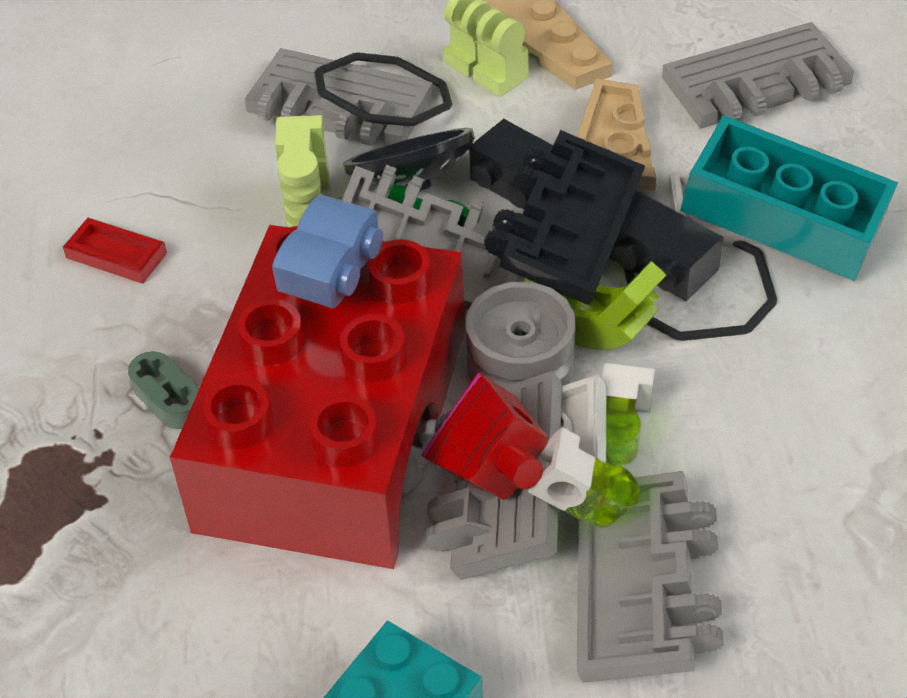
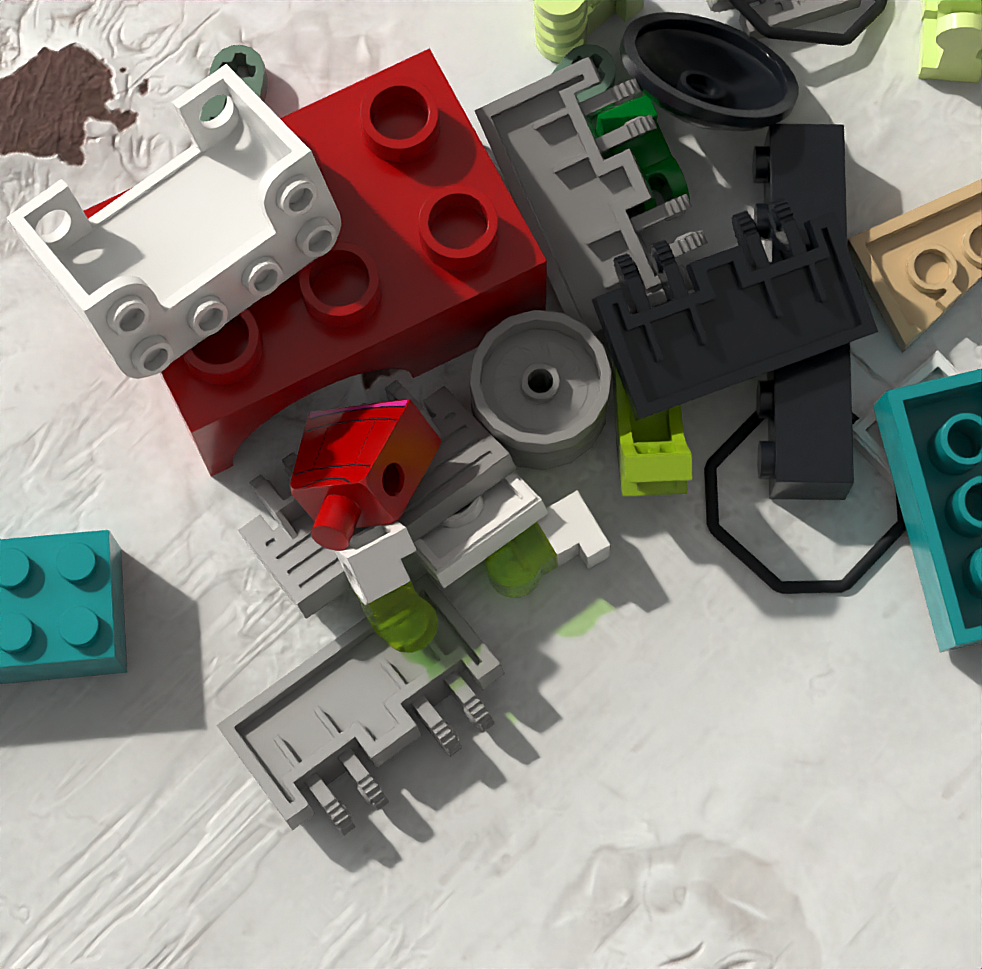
camera: 50 degrees right, 25 degrees up
medium blue brick [272,194,383,308] -> none
none -> white windscreen [6,64,342,379]

